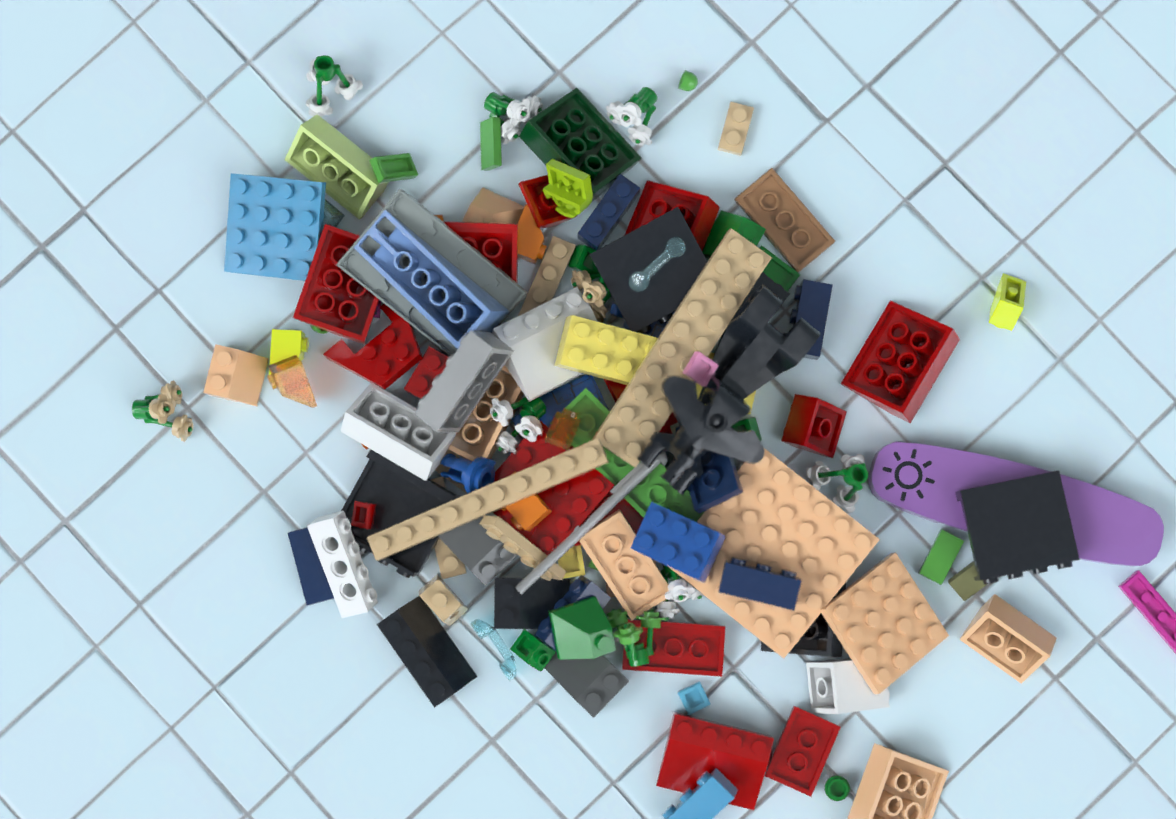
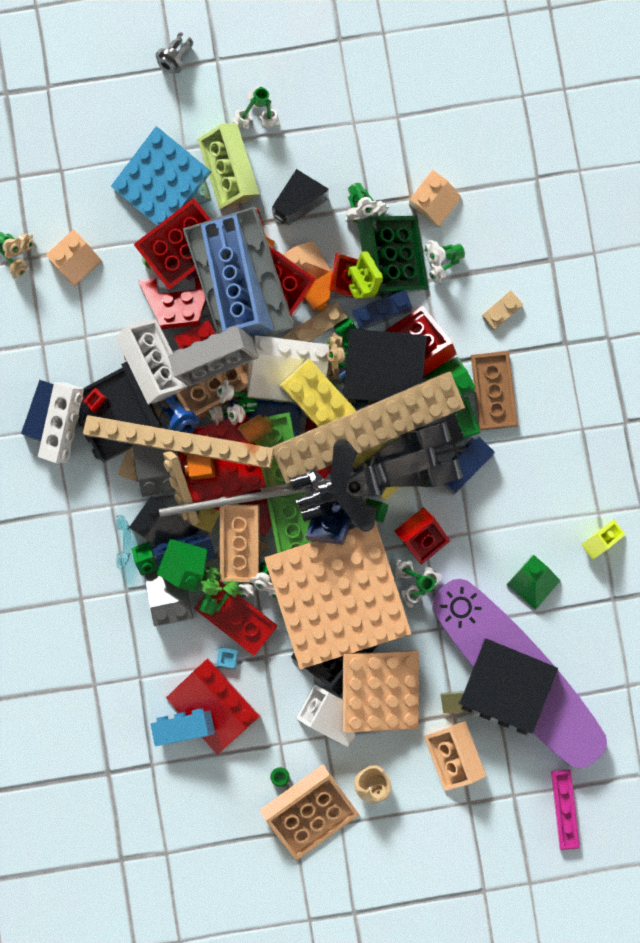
camera: 35 degrees right, 0 degrees up
clear orange slope [267,355,317,408] -> none
neon yellow slope [269,329,309,382] -> none
bright green tile [369,153,418,183] -> none
black slope [376,596,478,708] -> none
tan torso [419,574,468,626] -> none
bright green tile [480,117,502,171] -> none
clear light blue bar [629,237,686,292] -> none
blue brick [630,502,726,583] -> none
bright green hinge [678,70,698,91] -> none
bright pink plate [682,351,719,387] -> none
dark blue brick [718,557,802,611] -> none
red plate [764,706,841,797] -> none
red slope [841,300,960,423] -> none
bright green tile [918,529,964,585] -> none
none -> dark grey piece [155,32,194,73]
none -> black slope [272,169,329,226]
none -> tan piece [354,765,392,804]
none -> light nougat slope [409,170,462,227]
none -> green slope [506,555,561,610]

